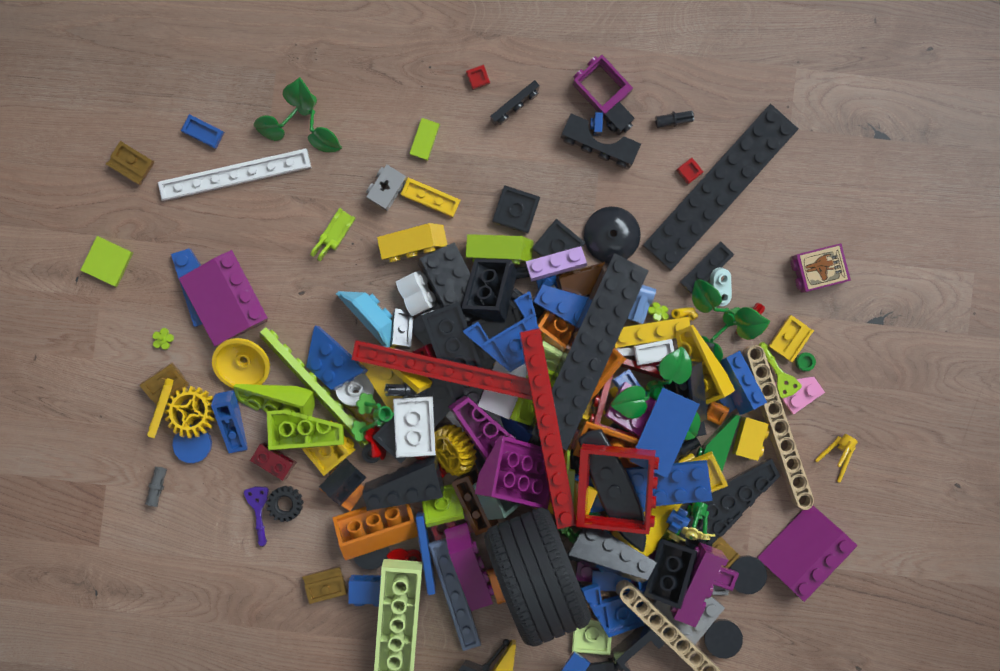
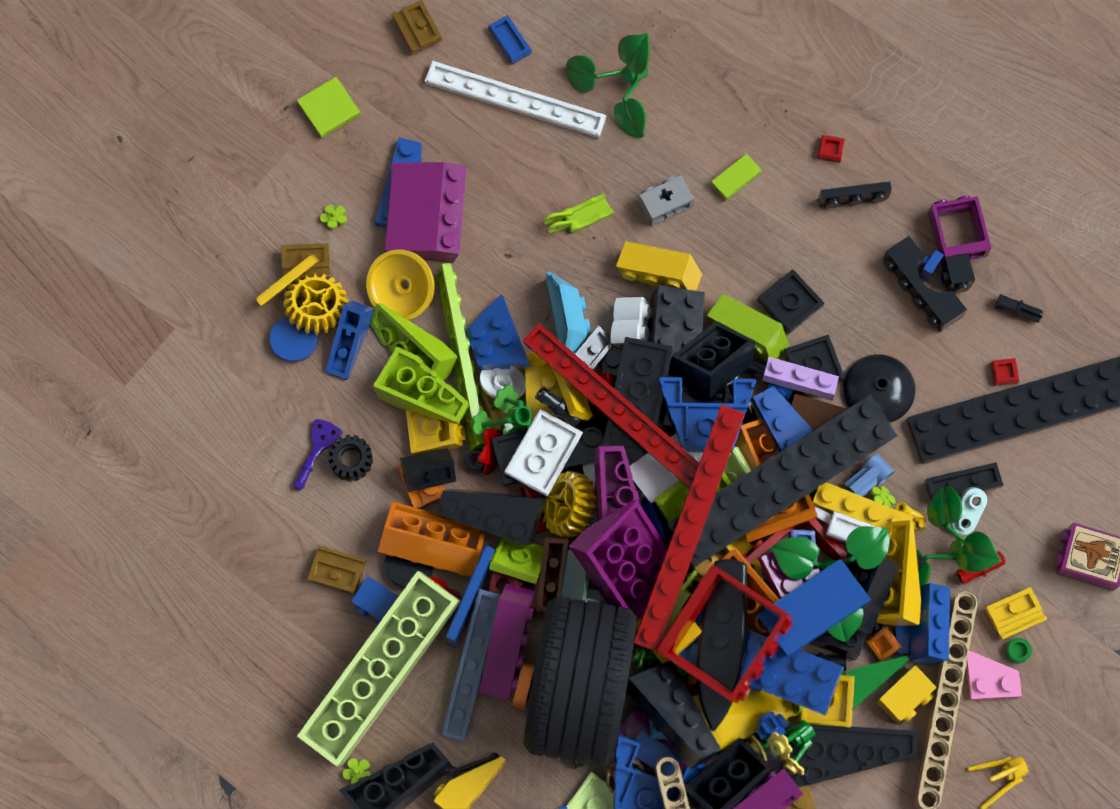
camera: 30 degrees right, 15 degrees down
dark grey pin [145,466,167,507] -> none
dark red brick [250,442,297,481] -> none
yellow tile [401,177,461,218] -> none
lime piece [759,342,802,398] -> none

